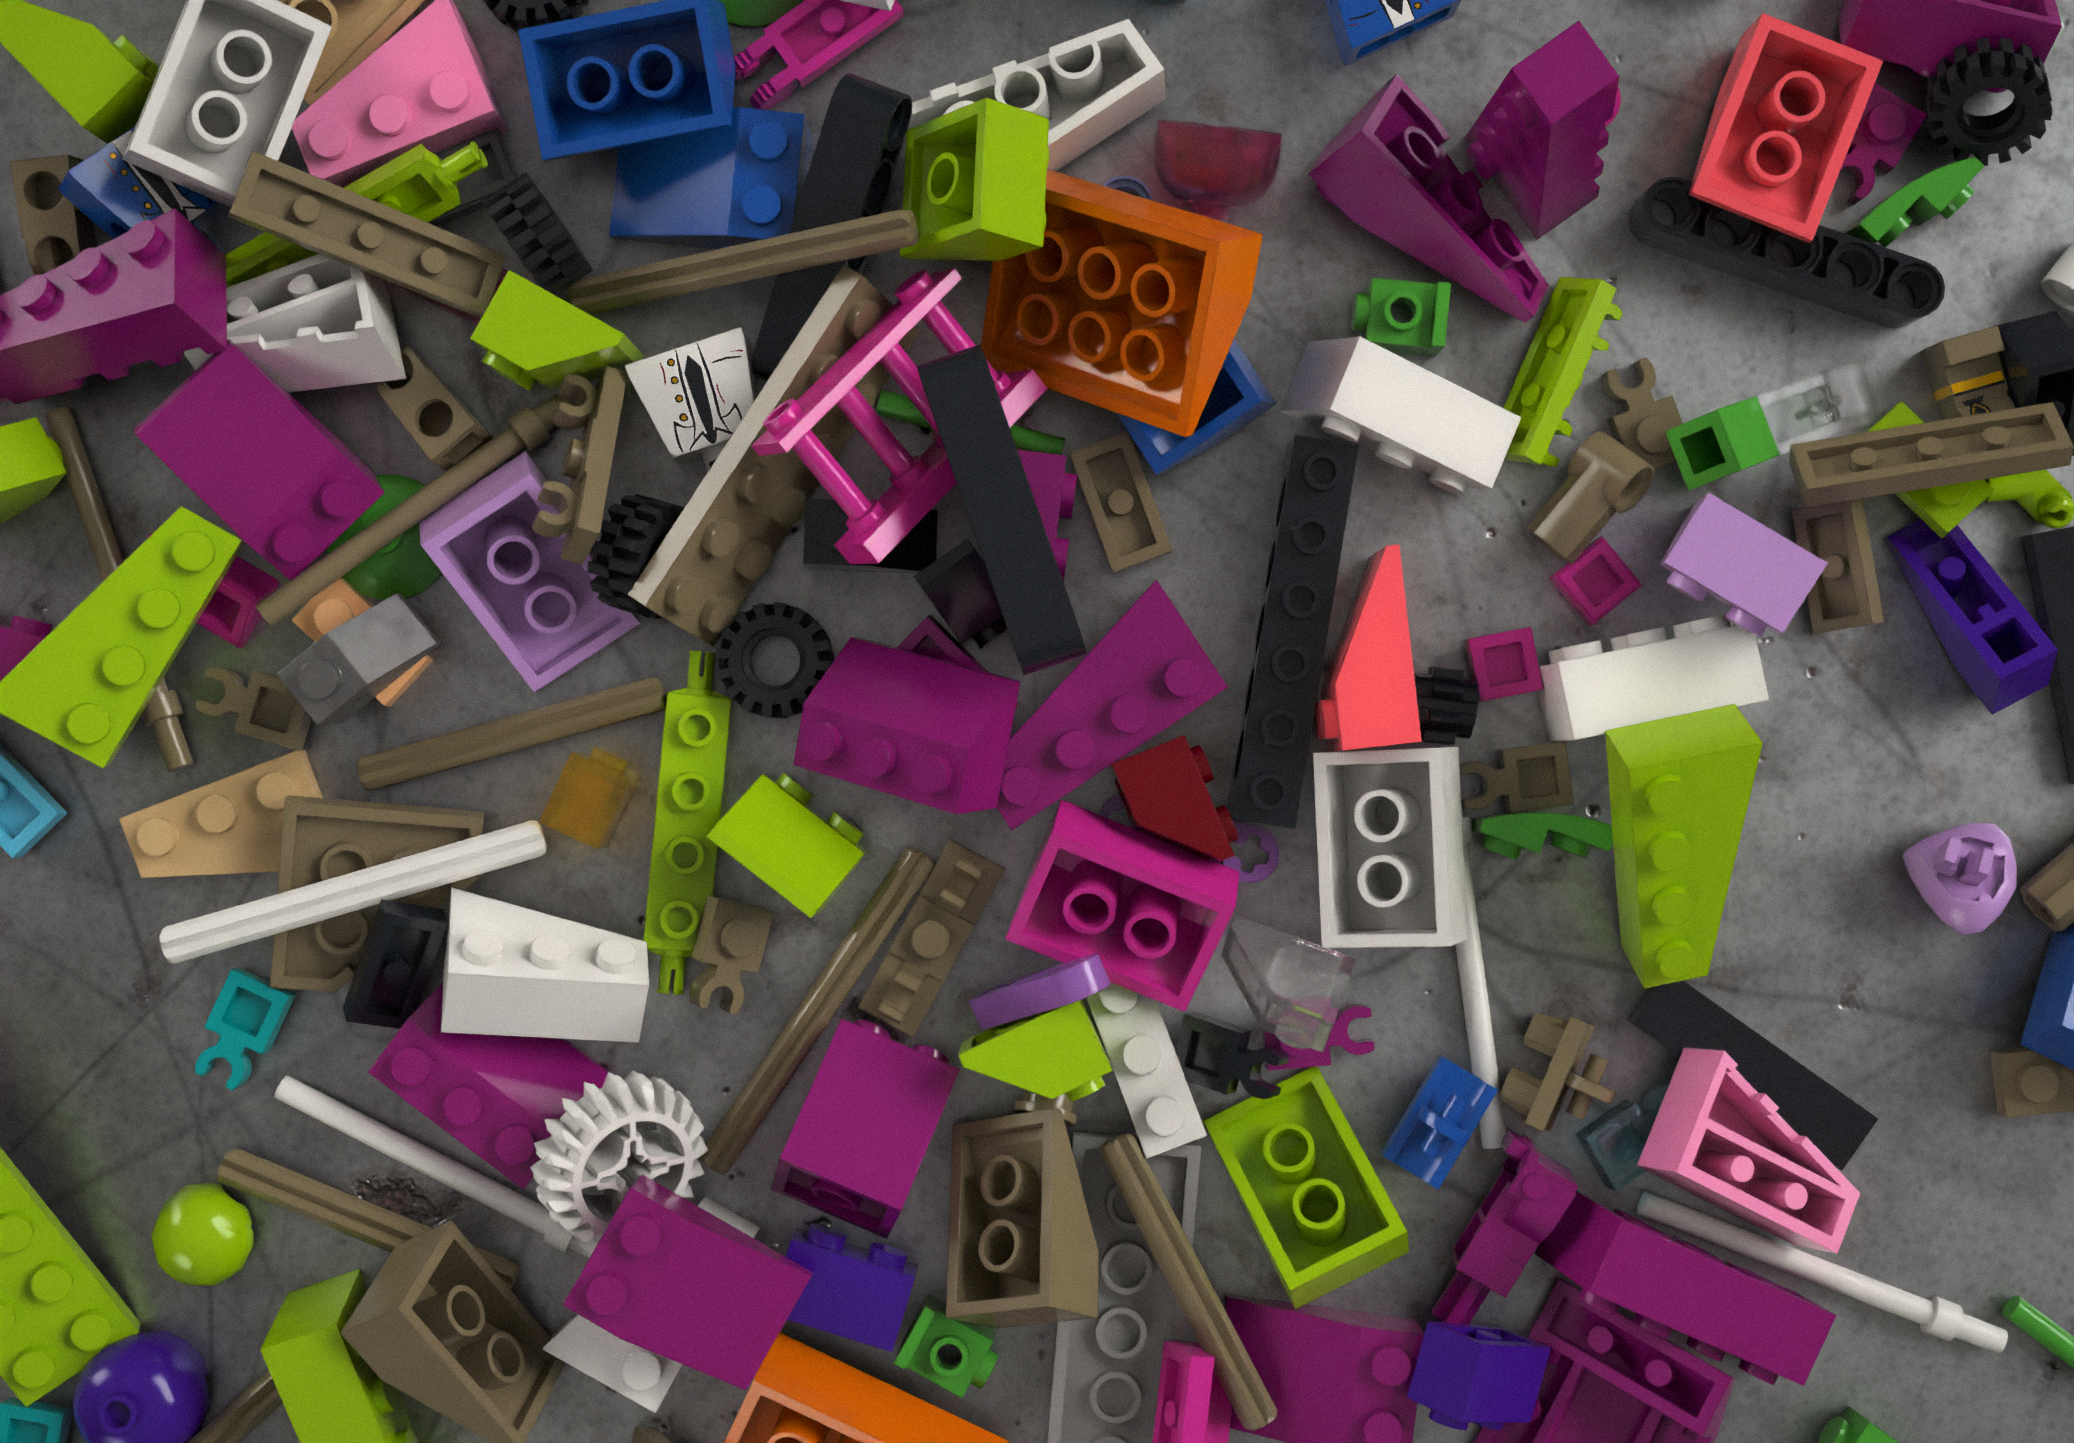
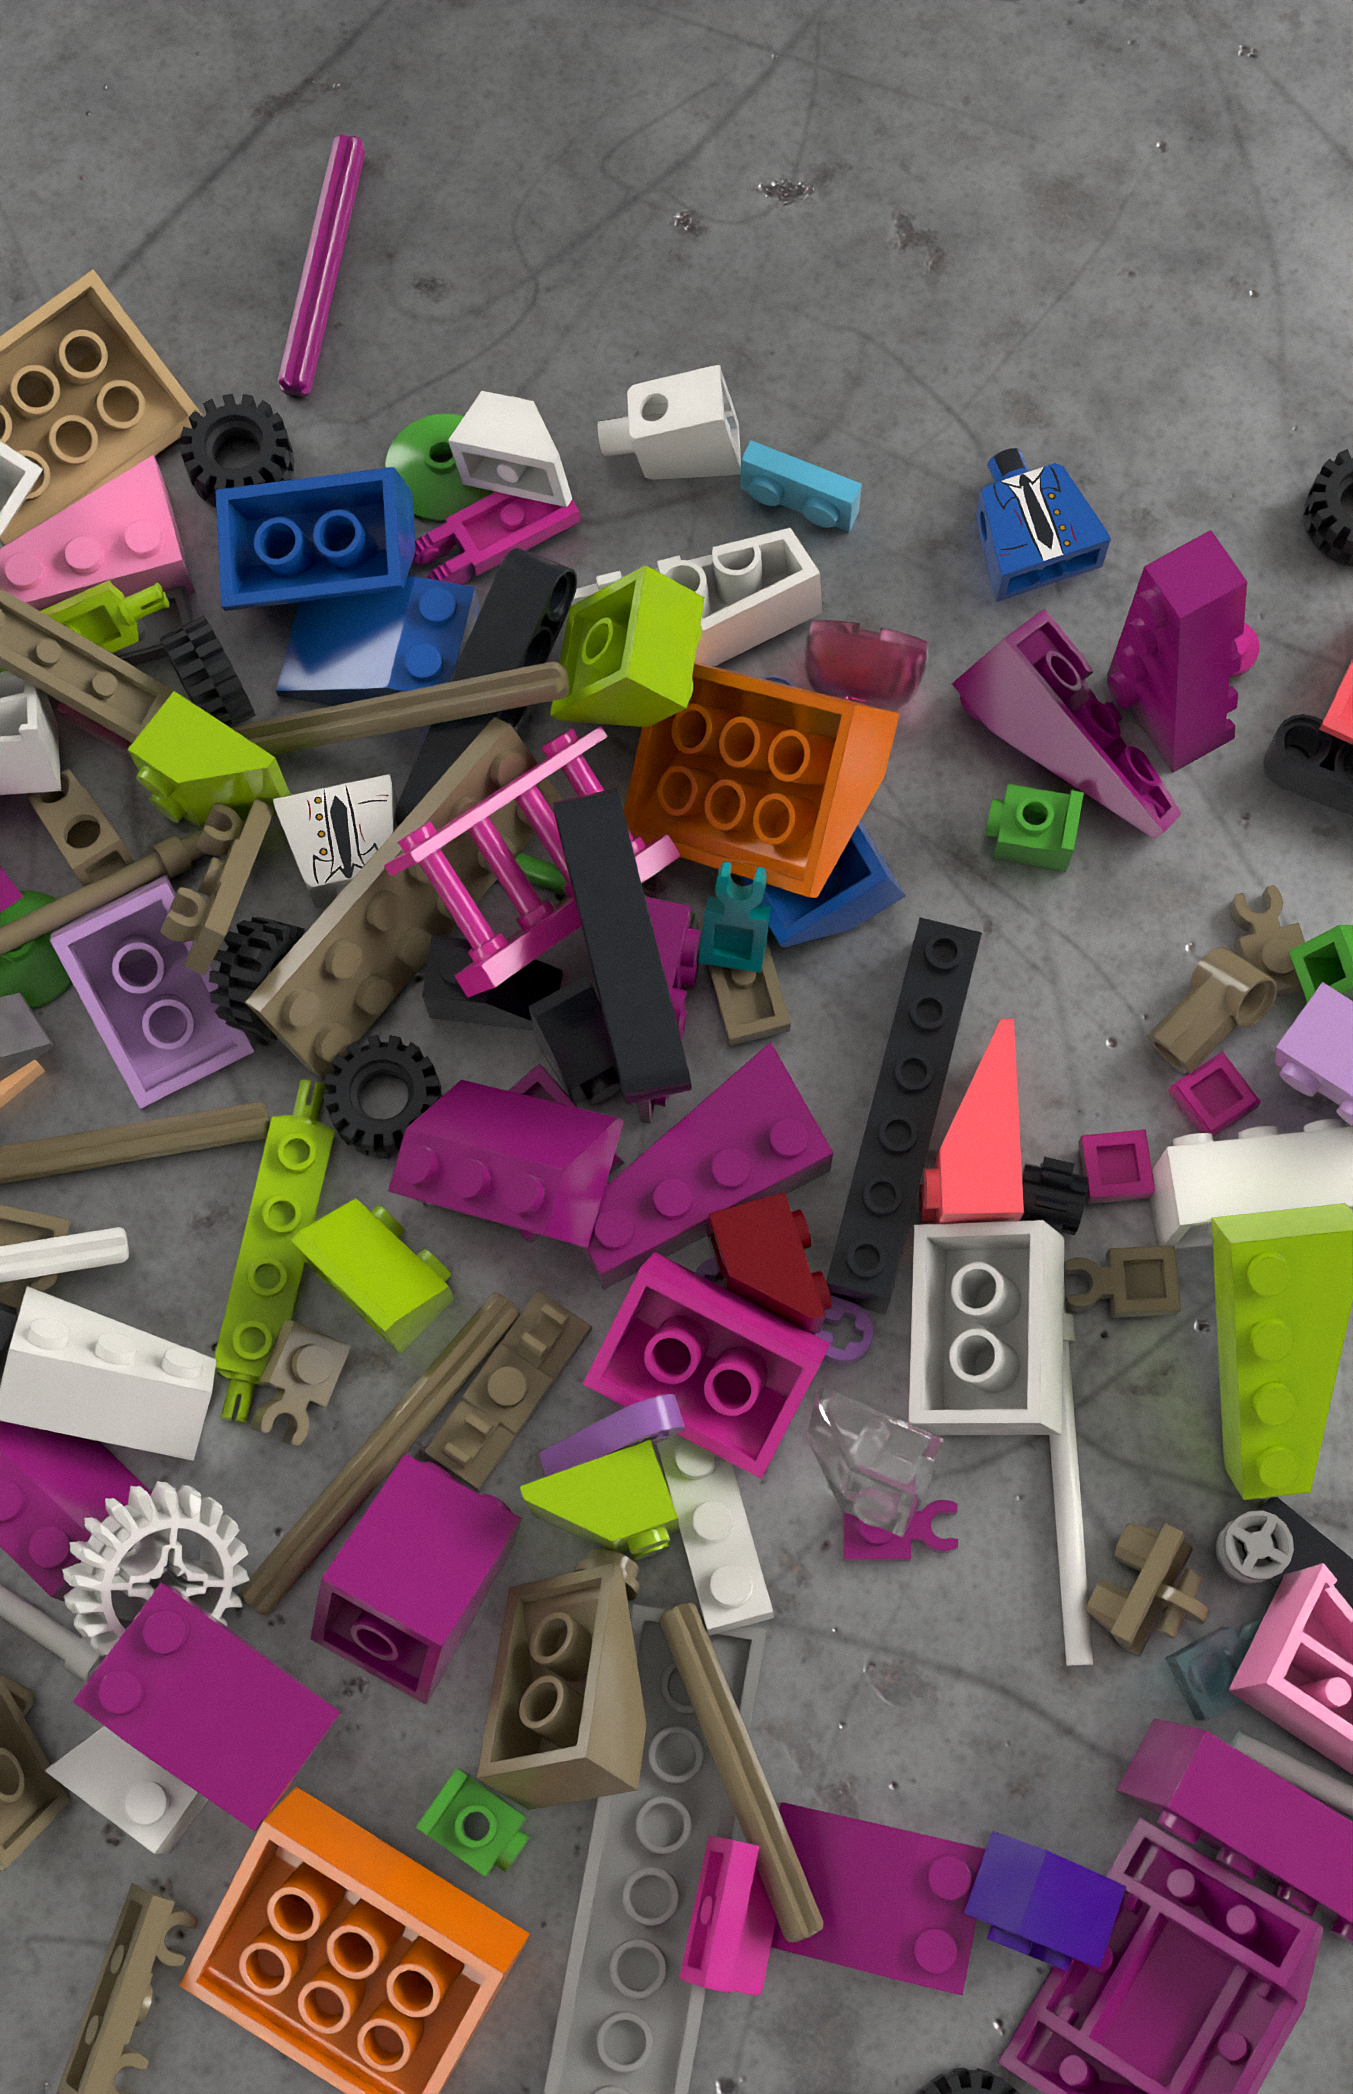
camera: 10 degrees right, 15 degrees down
clear yellow brick [539,746,640,849] -> none
dark purple brick [786,1224,918,1352] -> none
black plate [1175,1011,1289,1099] -> none
lime slope [1203,1066,1409,1309] -> none
white wedge [1279,336,1521,495] -> none
blue hips [1380,1055,1498,1190] -> none
magenta piece [1431,1129,1578,1324] -> none
bright green slope [1471,812,1613,860] -> none
lime plate [1503,277,1623,467] -> none
none -> teal plate [698,862,771,973]
none -> light grey wheel [1215,1511,1294,1584]

